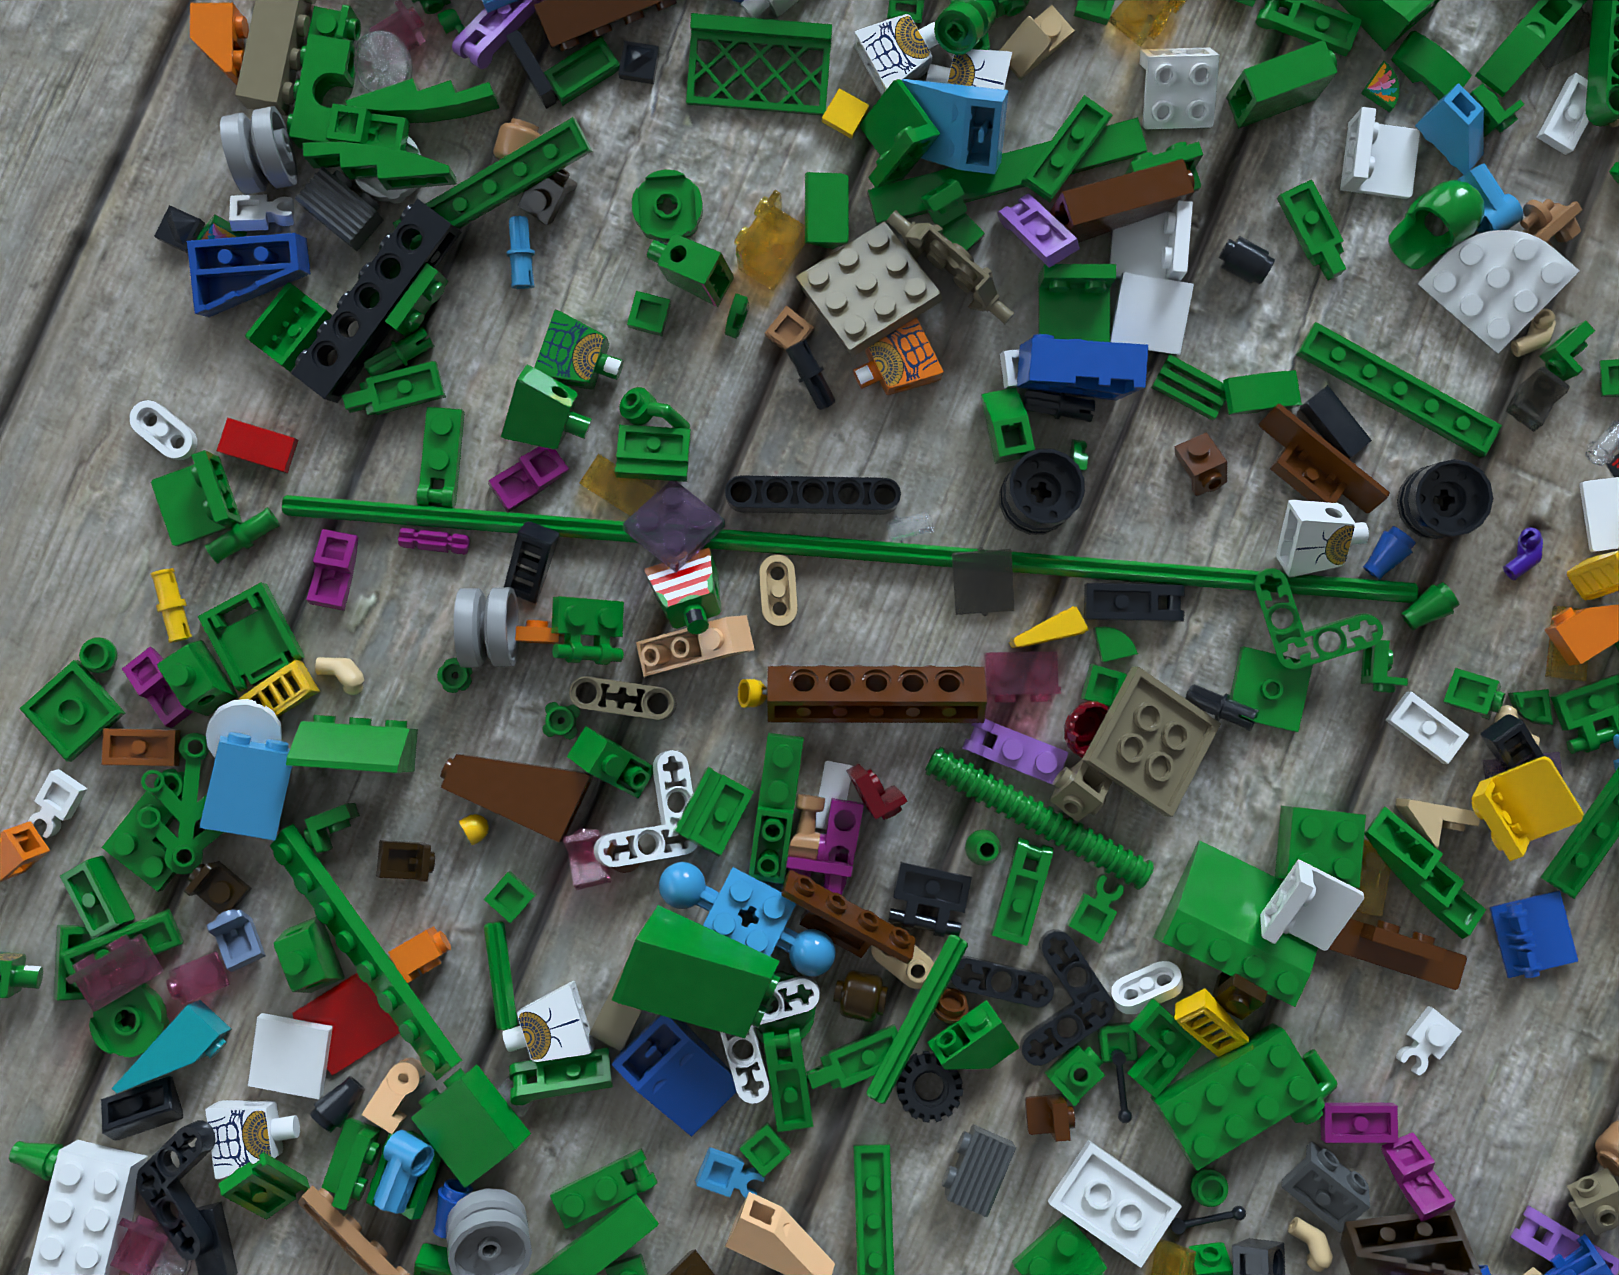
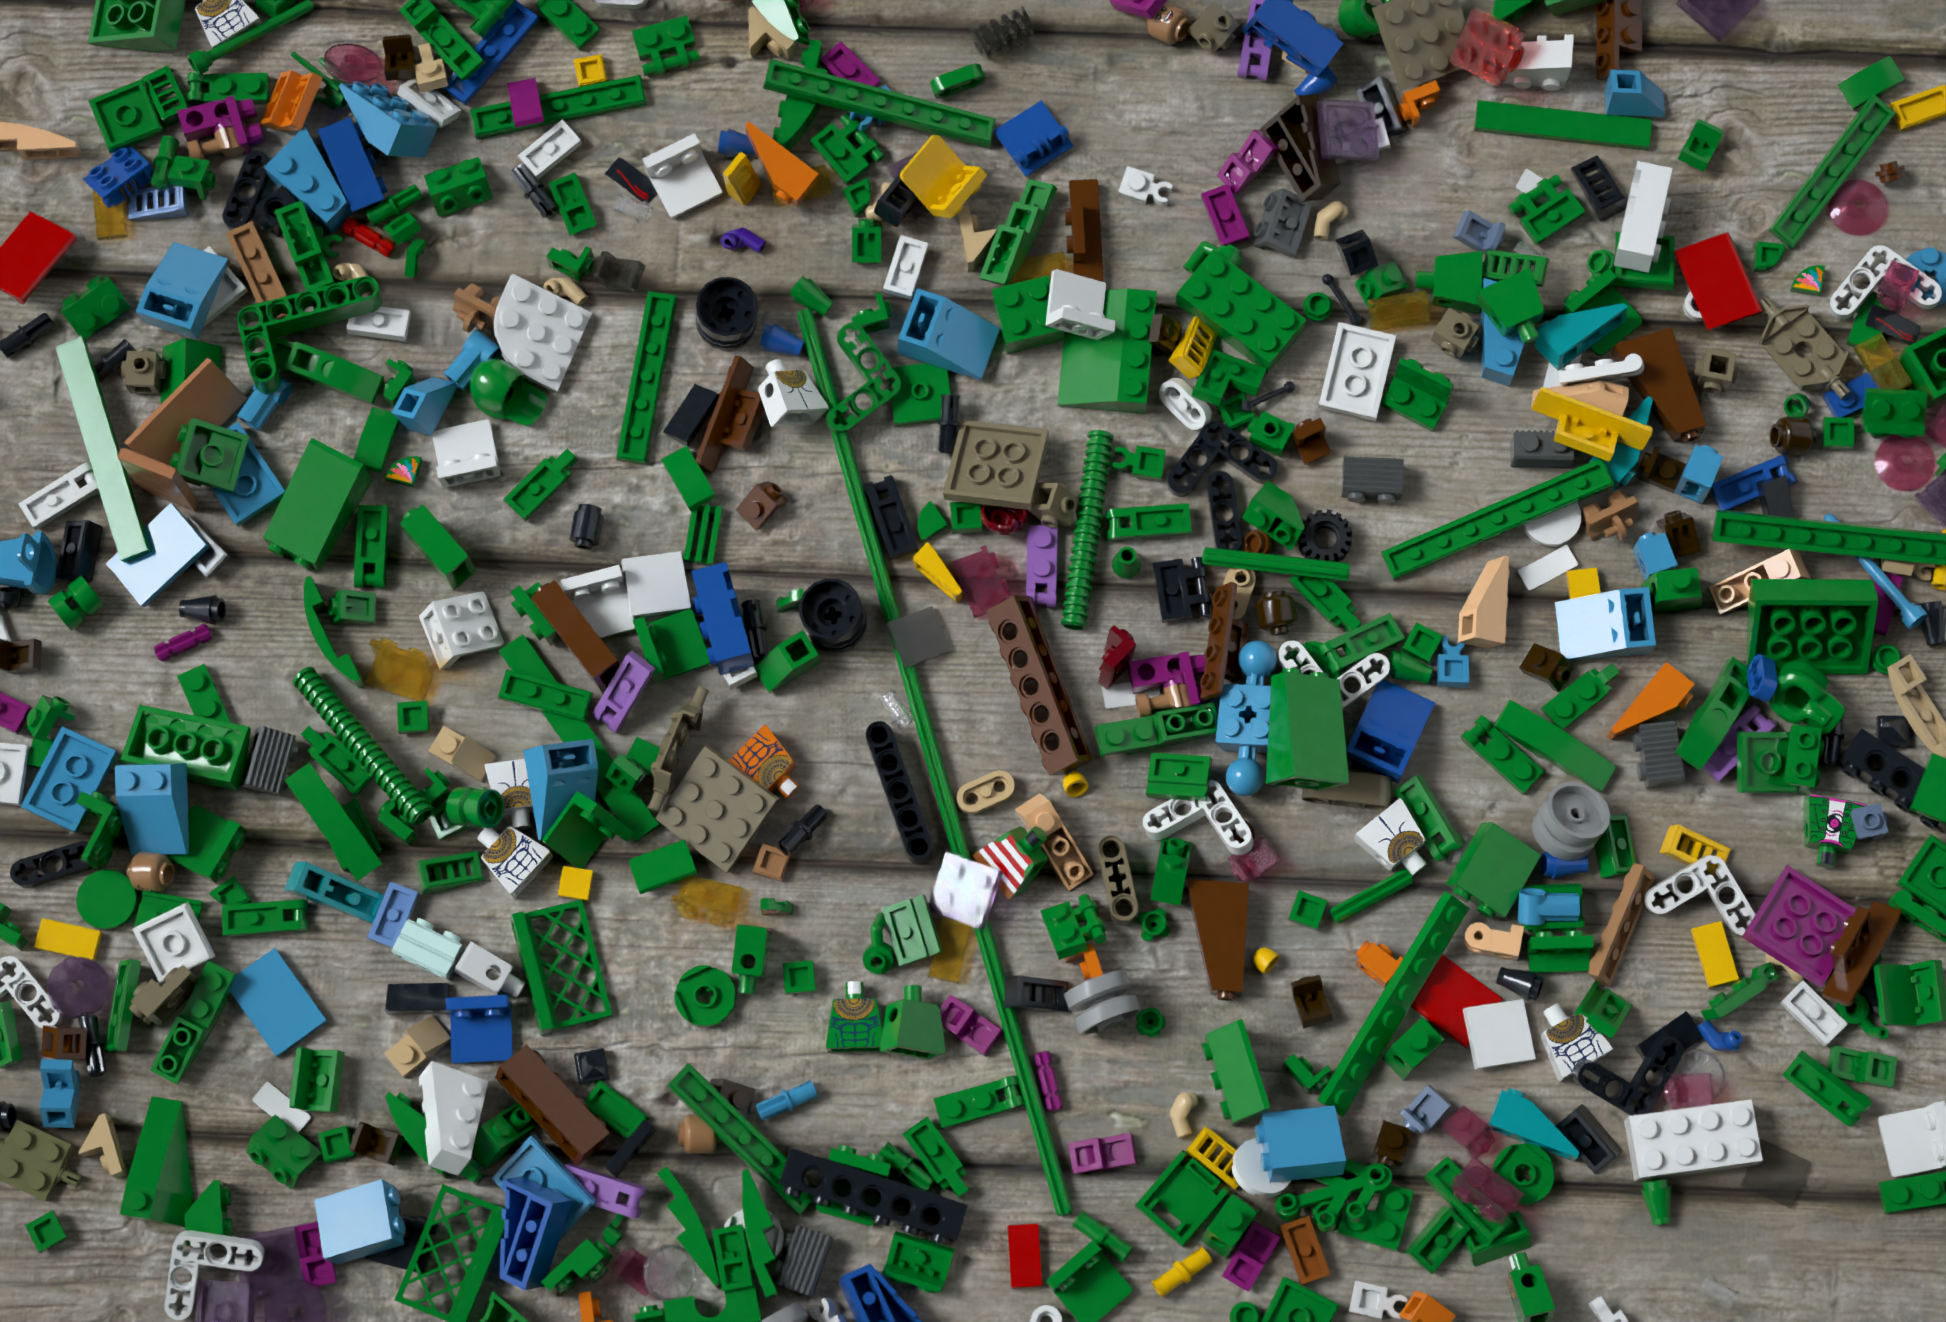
camera: 105 degrees left, 10 degrees down
none -> dark azure slope [898,288,1000,381]
none -> green cone [1388,650,1432,684]

